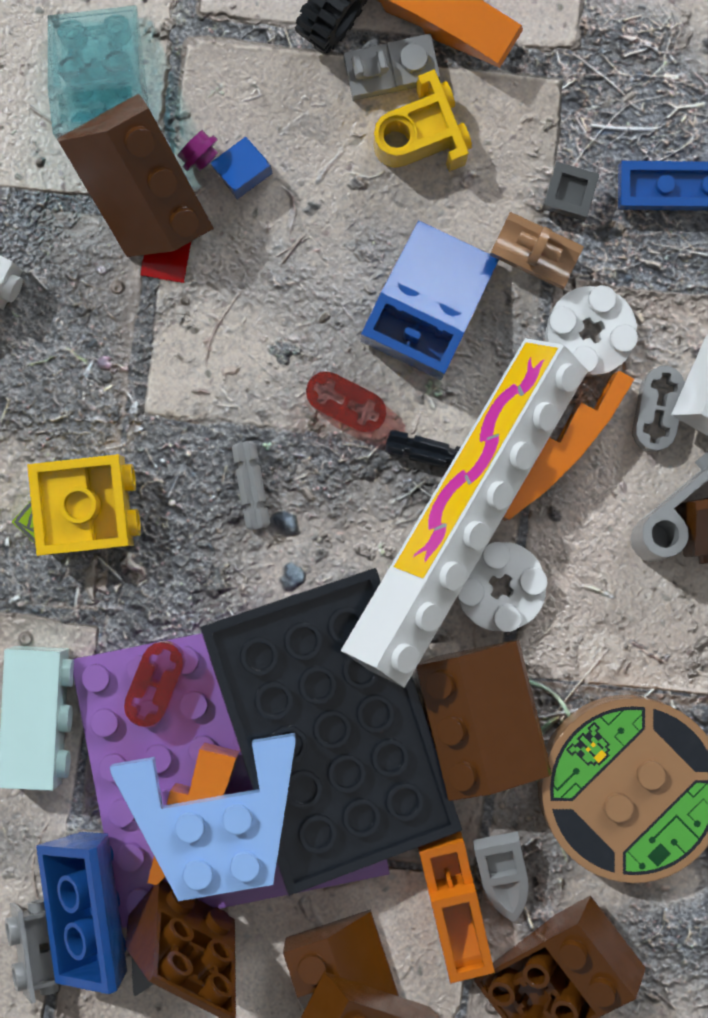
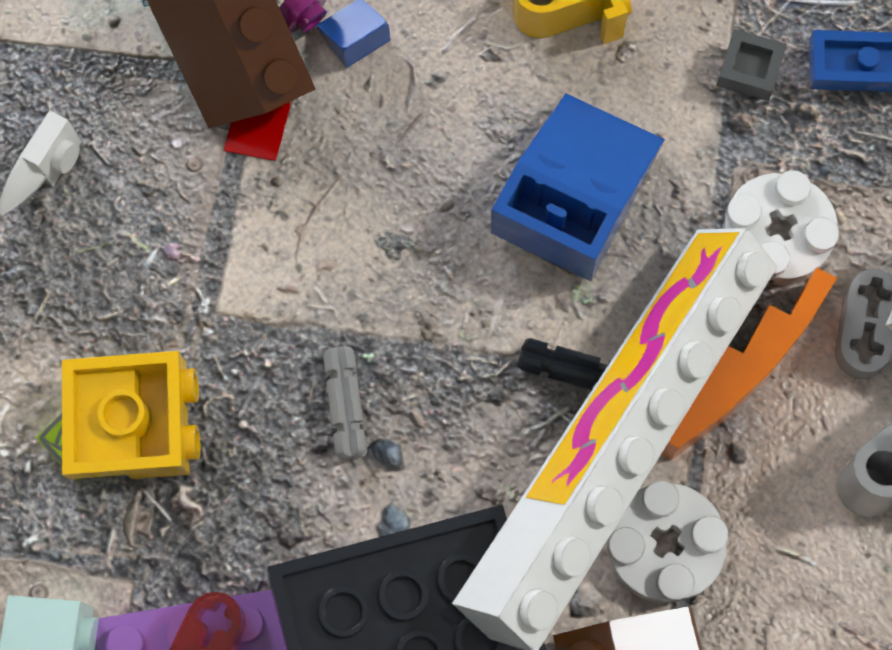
camera: 10 degrees right, 15 degrees down
clear red beam [306,371,387,434] -> none
medium nougat hips [490,212,584,290] -> none

